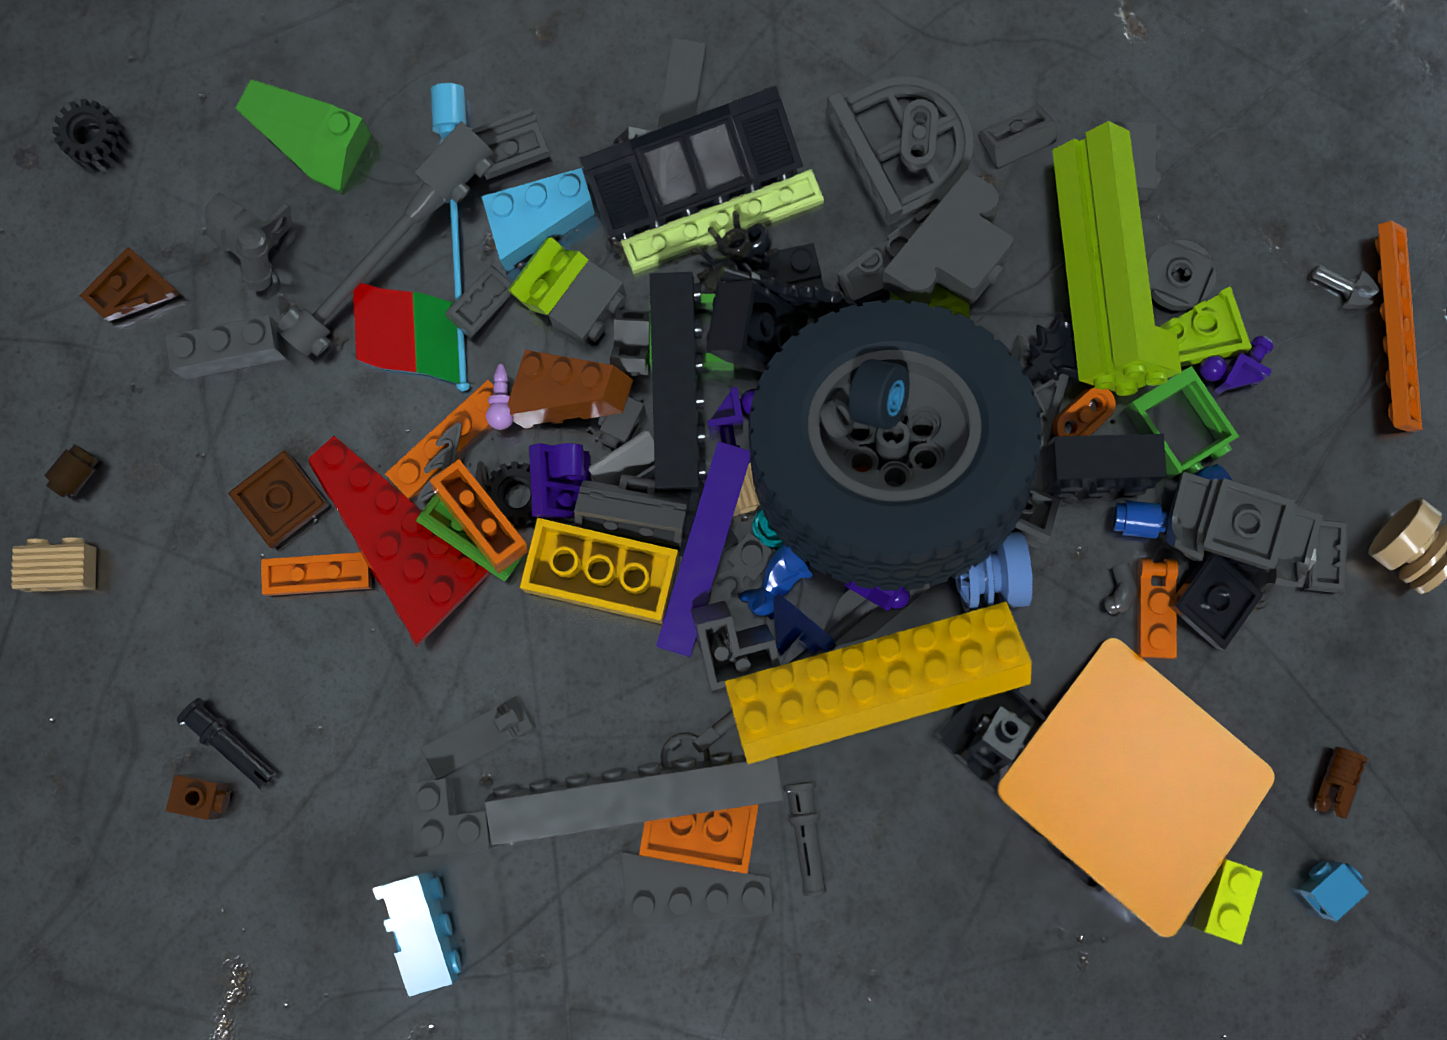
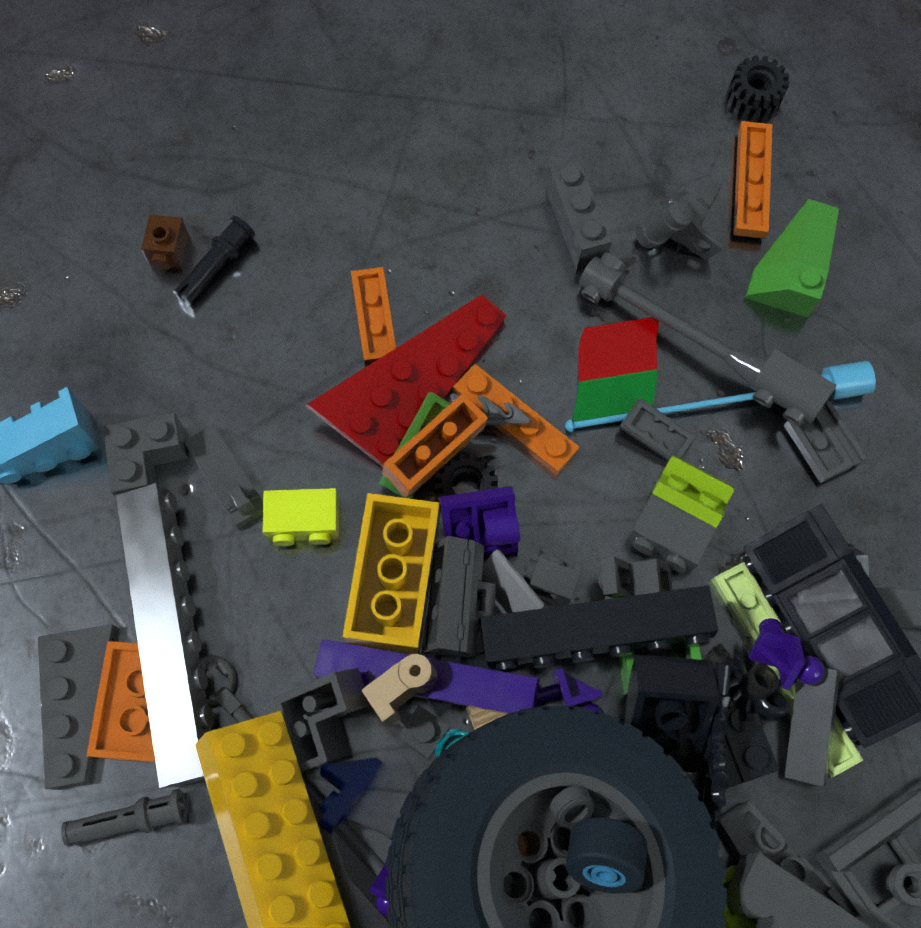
camera: 80 degrees right, 10 degrees down
tan brick [11,537,97,592] -> none
dark brown brick [44,444,99,498] -> none
reddish brown wing [79,246,179,322] -> none
reddish brown plate [228,450,329,549] -> none
medium azure wedge [481,168,595,273] -> none
lavender bar [486,363,514,430] -> none
dark orange wedge [507,350,633,429] -> none
blue animal [738,544,813,619] -> none
none -> neon yellow piece [263,488,339,546]
none -> tan leg [361,654,438,727]
none -> orange plate [733,121,773,239]
none -> dark purple piece [748,618,825,690]
none -> dark grey tile [785,667,841,787]

